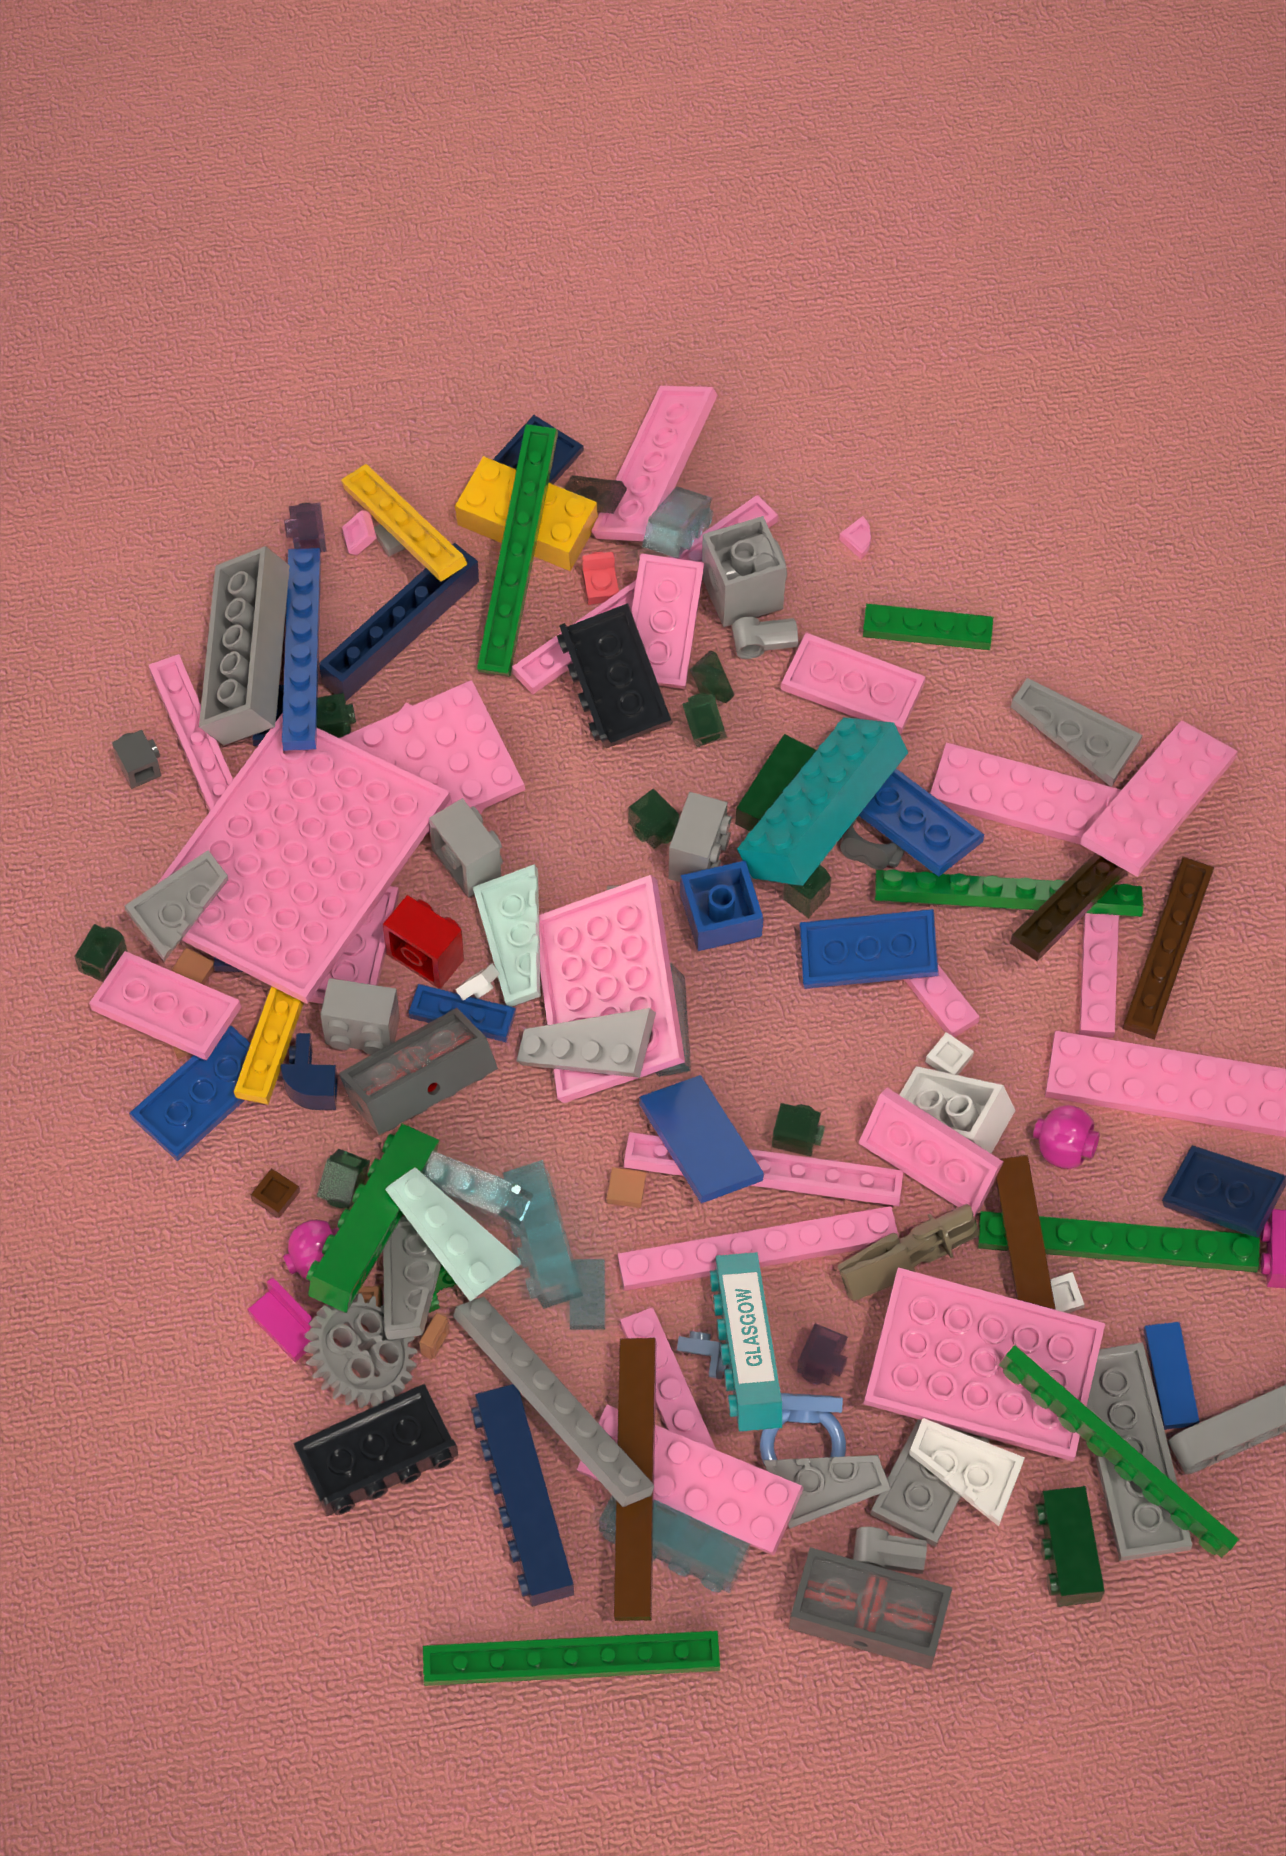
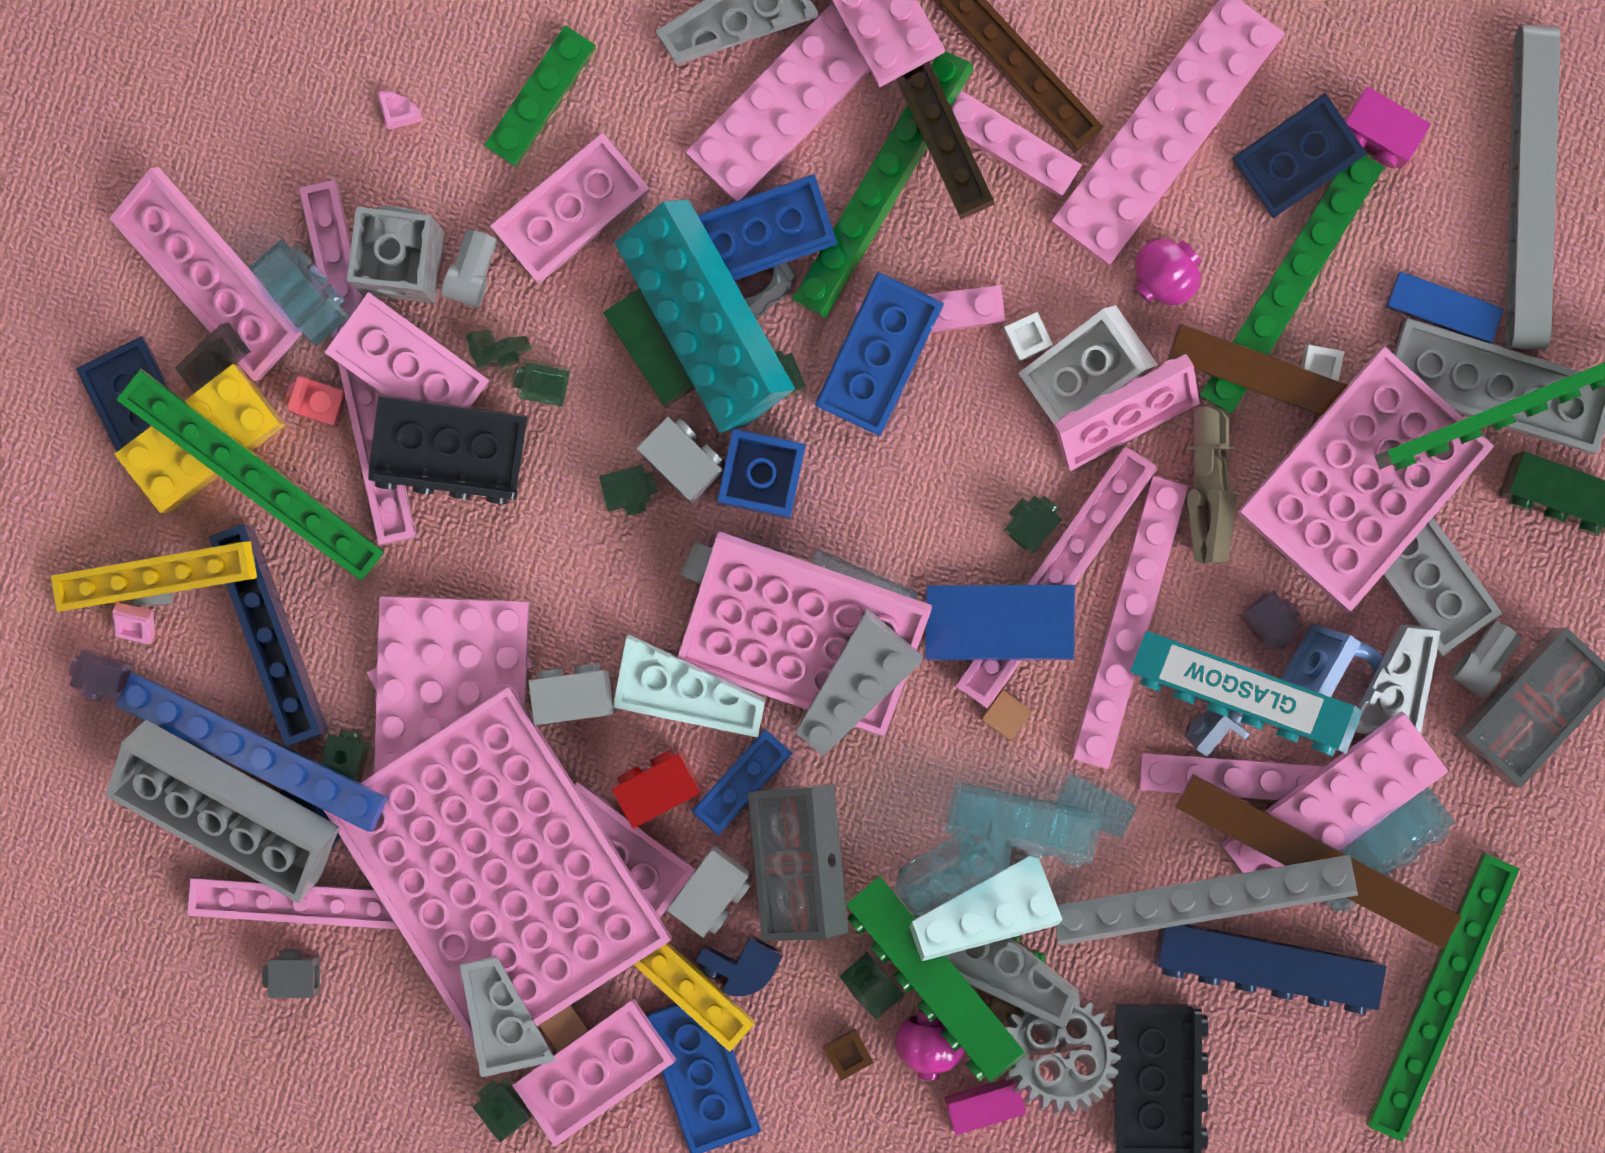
camera: 60 degrees left, 25 degrees up
nougat tile [419,1312,450,1360] -> none
white plate [455,963,500,1000] -> none
white wing [909,1418,1025,1526] -> none

